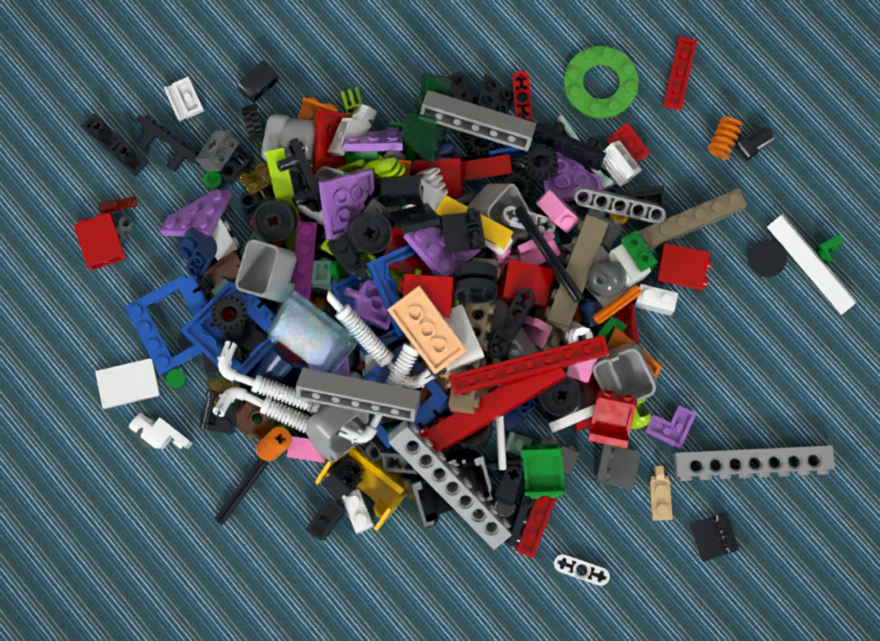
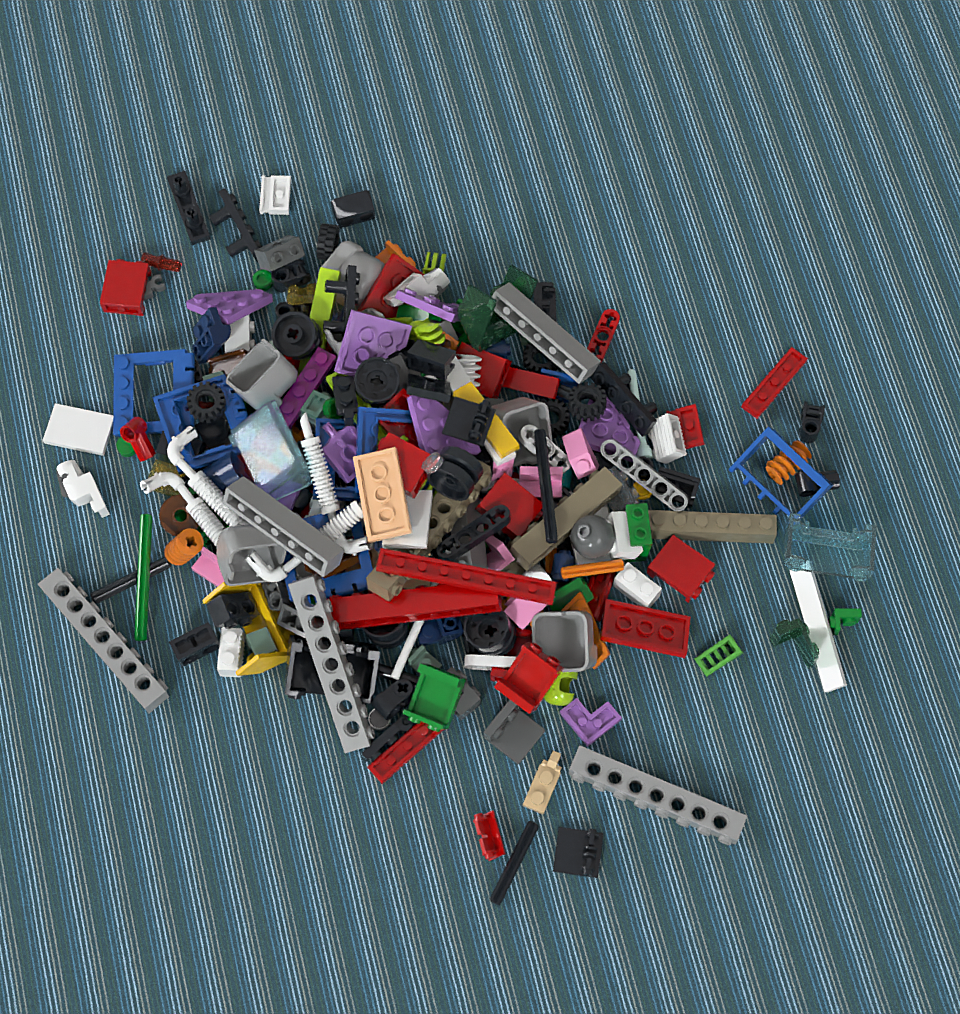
camera: 25 degrees right, 10 degrees down
black plate [199,390,241,435] -> none
black hinge [472,74,513,114] -> none
white beam [554,554,610,586] -> none
bright green plate [564,46,639,119] -> none
black tile [748,239,787,278] -> none
none -> light grey brick [38,568,169,714]
none -> red piece [120,417,156,462]
none -> green axle [134,514,152,642]
none -> sand green panel [245,627,277,656]
none -> clear tile [421,452,443,474]
none -> red hinge [473,810,506,861]
none -> black axle [490,821,539,905]
none -> red plate [600,599,691,658]
none -> bright green slope [694,634,743,677]
none -> blue hinge [729,426,833,528]
none -> clear green bracket [770,618,820,669]
none -> clear light blue windscreen [784,513,877,581]
none -> black piece [799,401,825,443]

